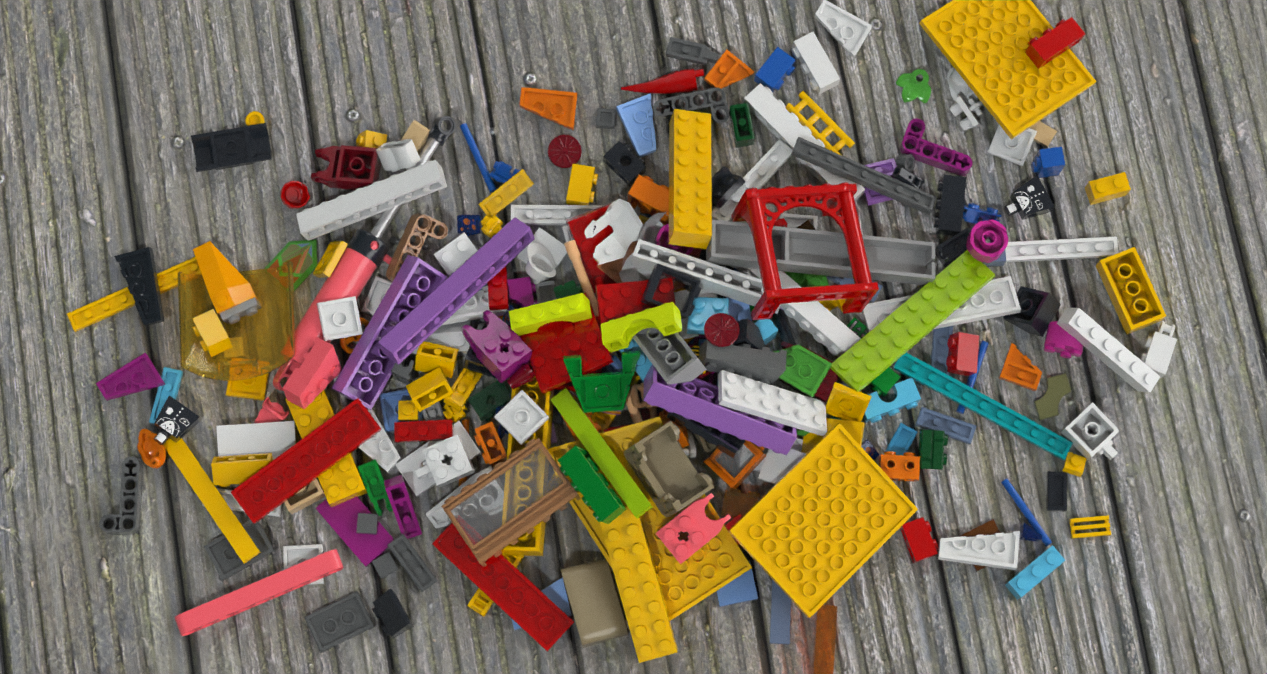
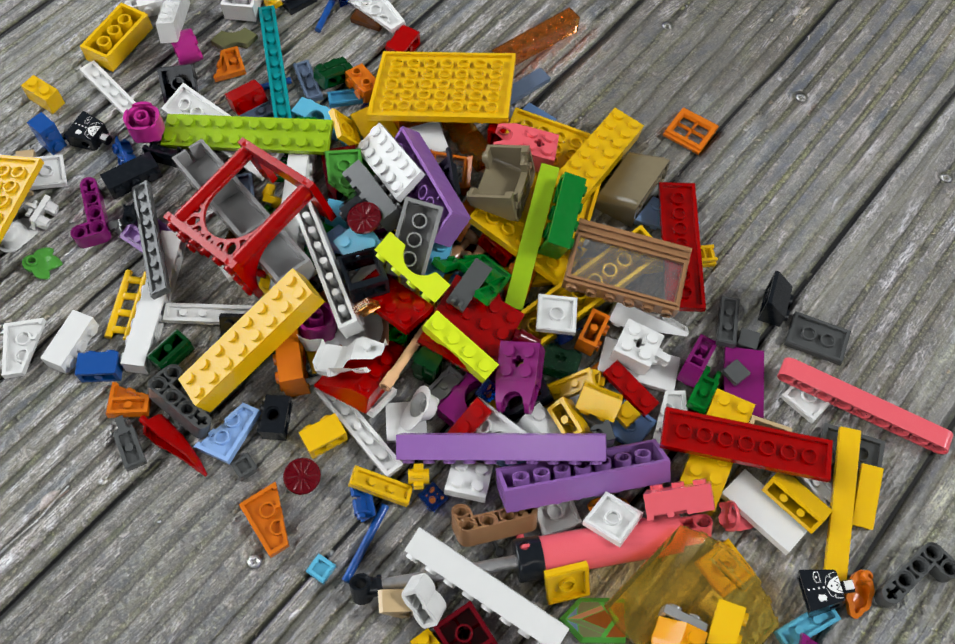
camera: 130 degrees left, 15 degrees down
none -> medium azure tile [306,553,337,585]
none -> clear orange tile [352,297,381,317]
none -> dark grey hinge [446,258,492,313]
none -> yellow tile [852,463,884,530]

